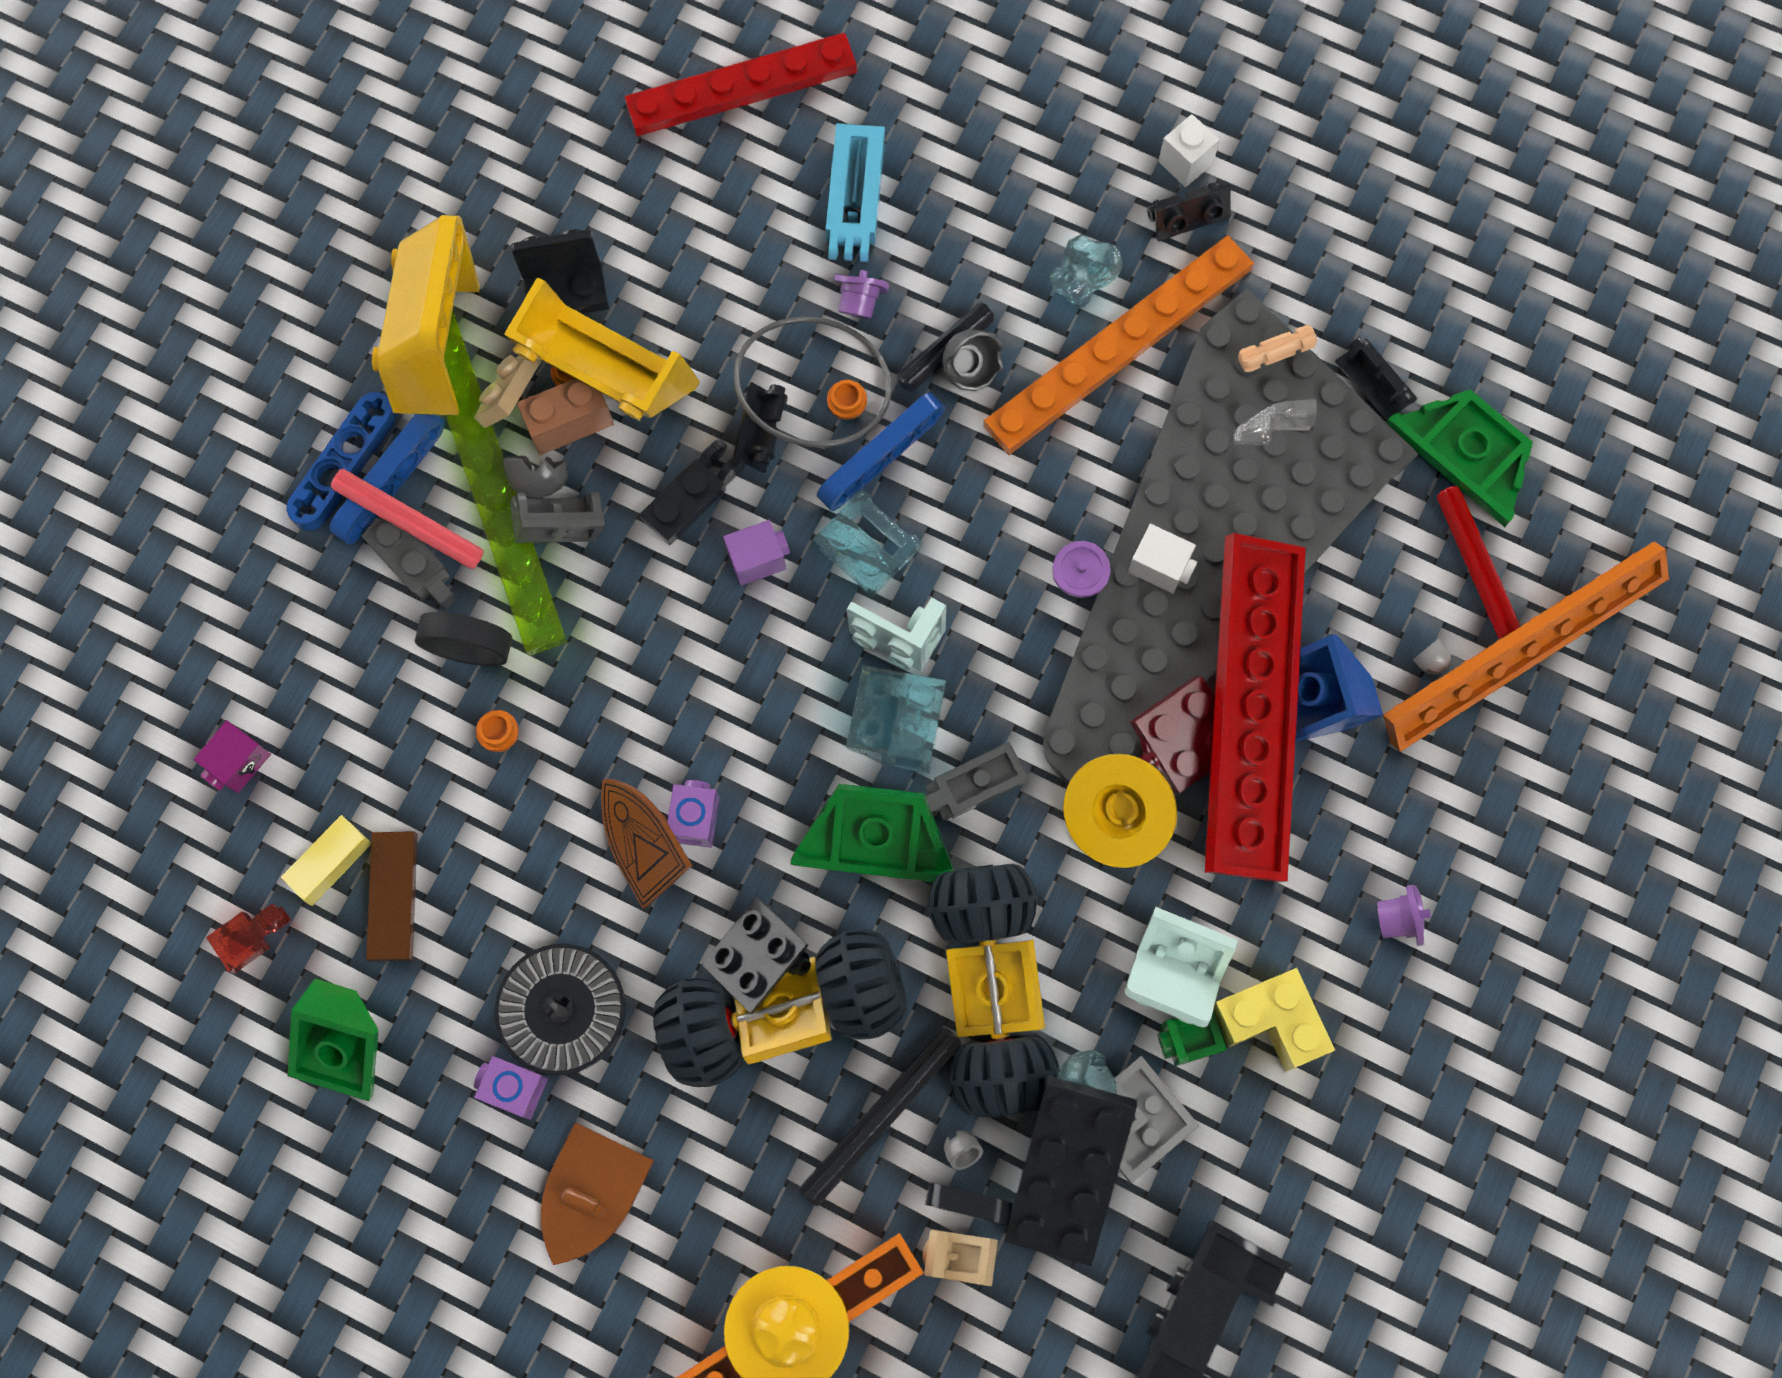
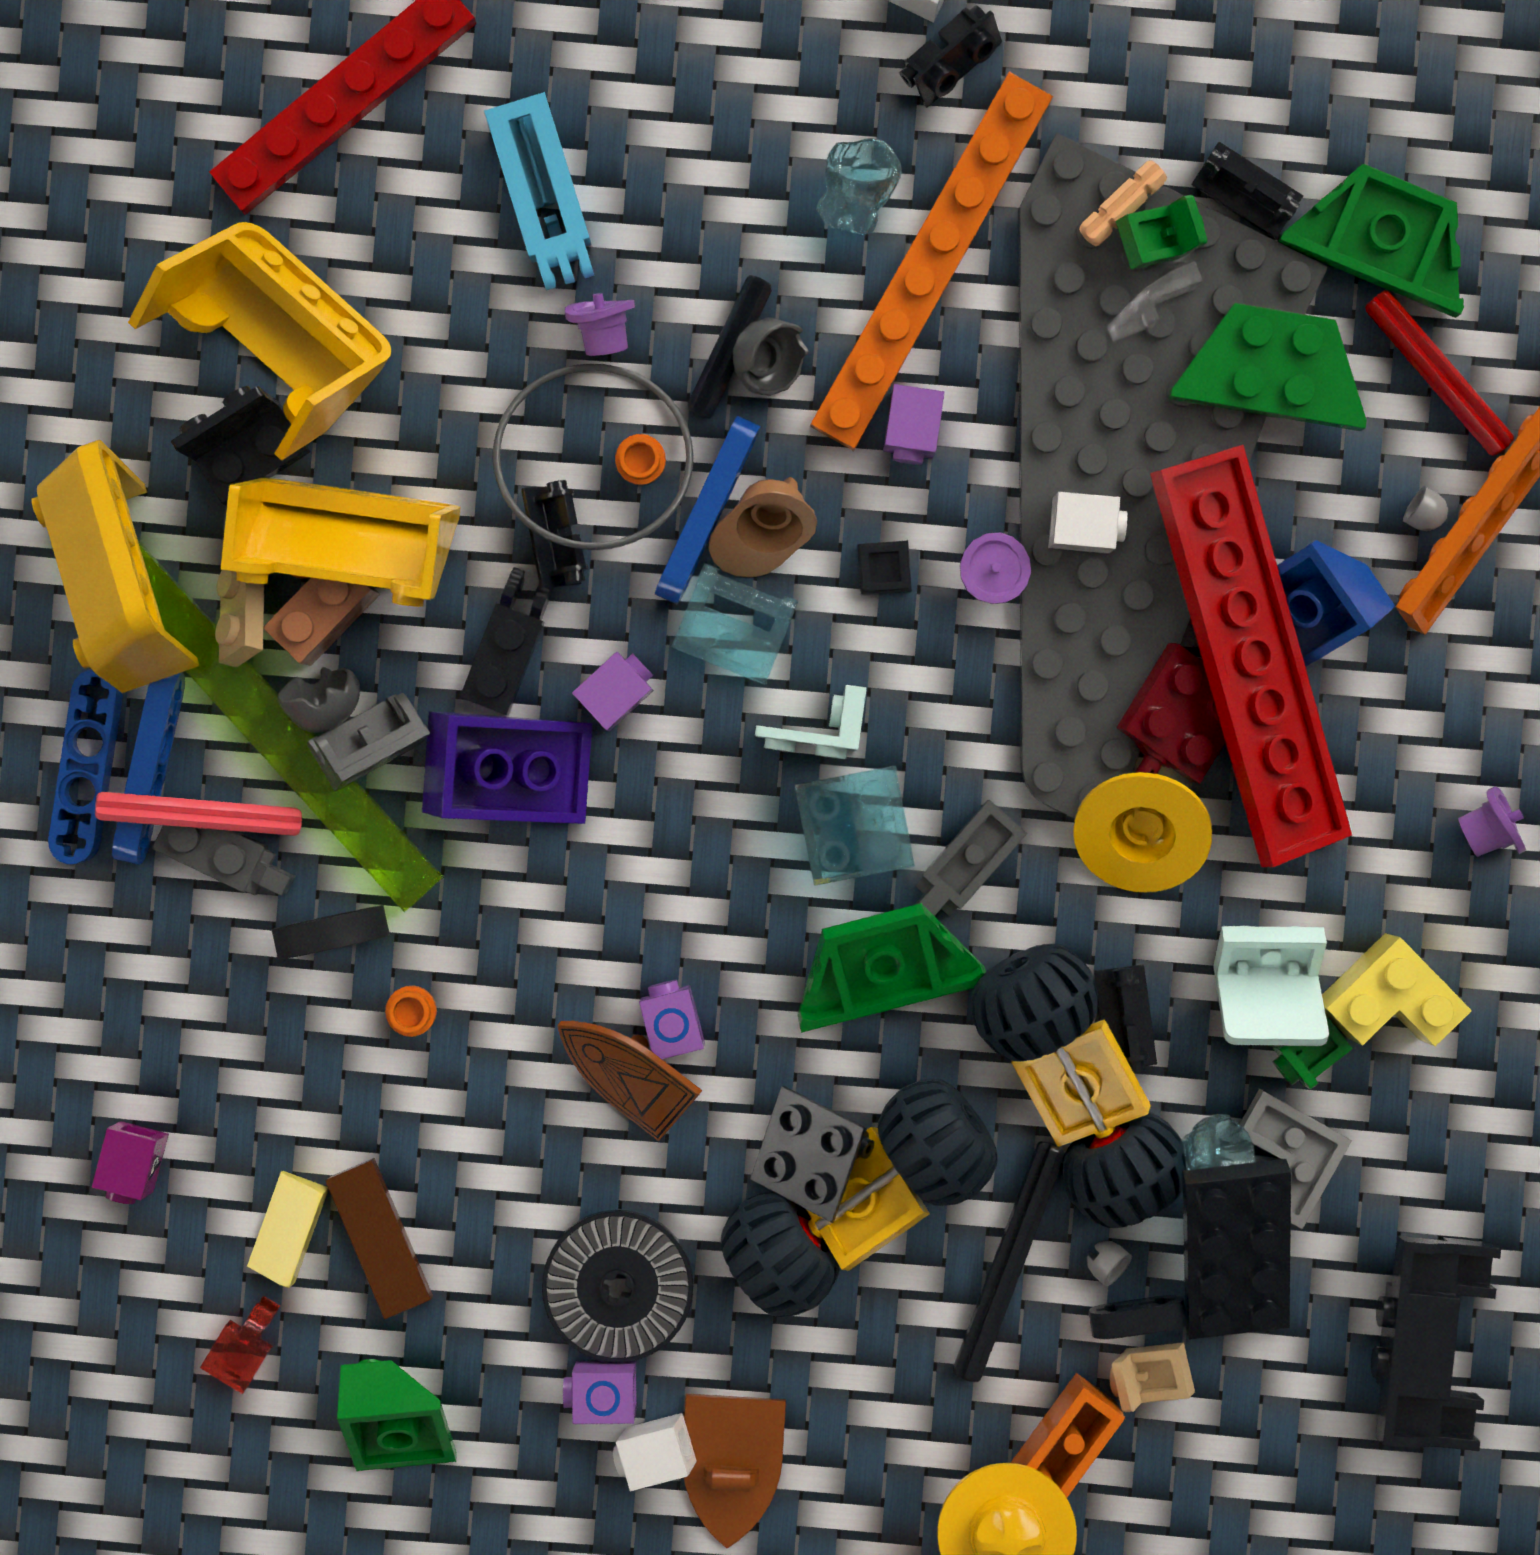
camera: 25 degrees left, 15 degrees up
none -> yellow windscreen [128,222,391,461]
none -> dark purple slope [422,711,593,824]
none -> white brick [613,1413,697,1491]
none -> medium nougat piece [709,477,817,578]
none -> black tile [857,540,912,596]
none -> medium lavender brick [883,384,945,465]
none -> black hinge [1094,964,1157,1072]
none -> green bracket [1116,195,1207,270]
none -> green wing [1168,303,1367,431]

